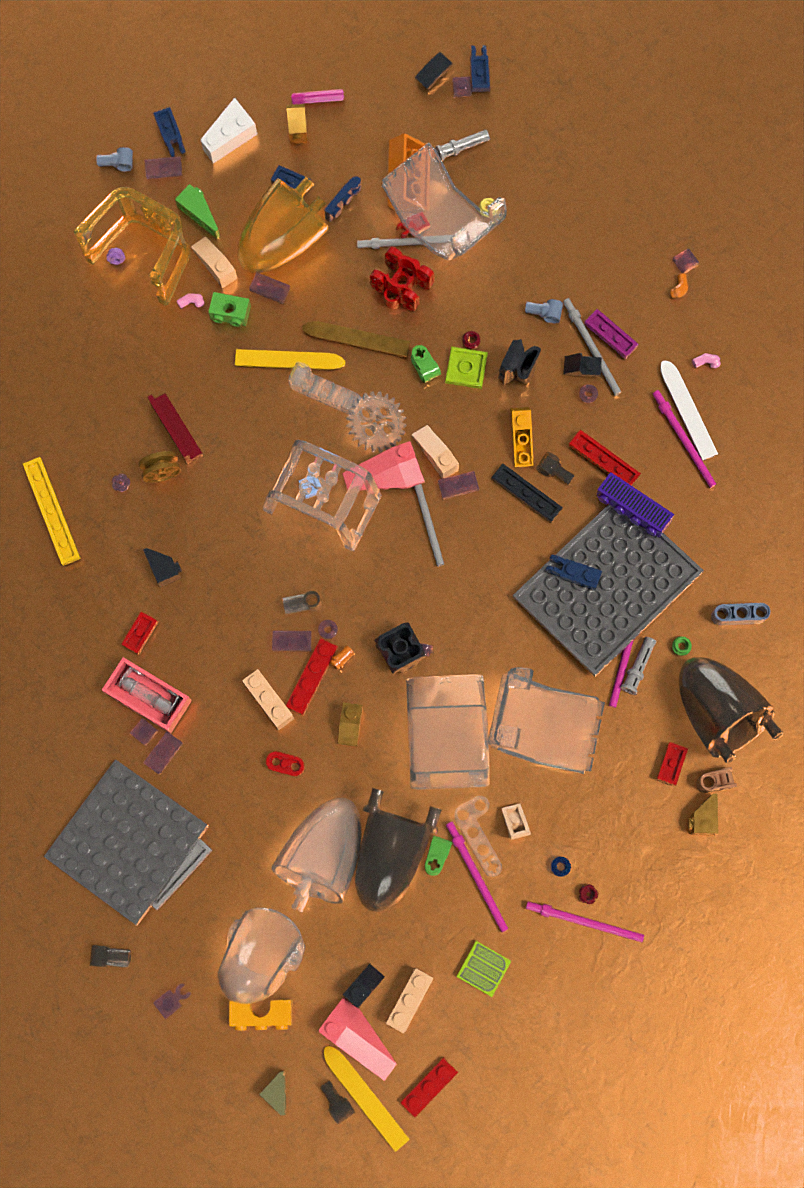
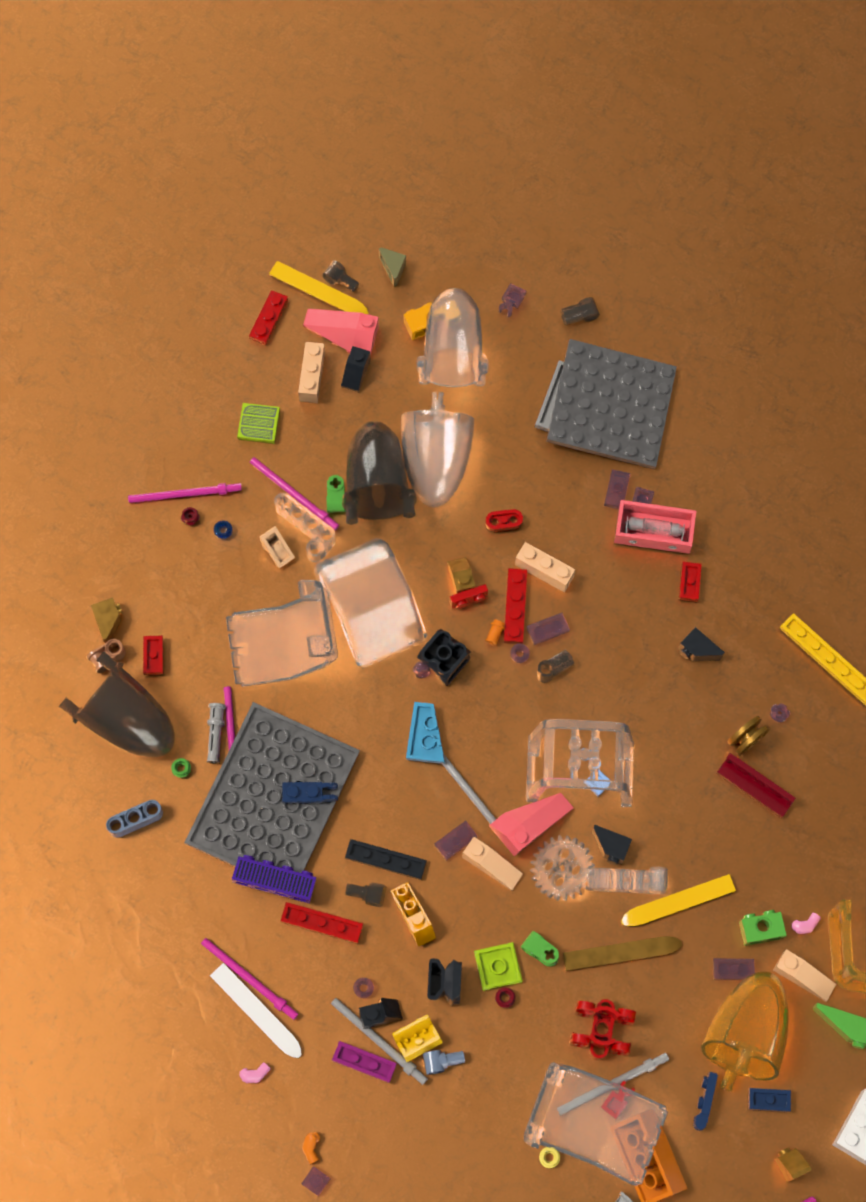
camera: 155 degrees right, 5 degrees down
none -> yellow bracket [392,1015,443,1062]
none -> dark azure wing [406,702,445,764]
none -> red plate [449,584,488,609]
none -> black slope [592,825,632,865]

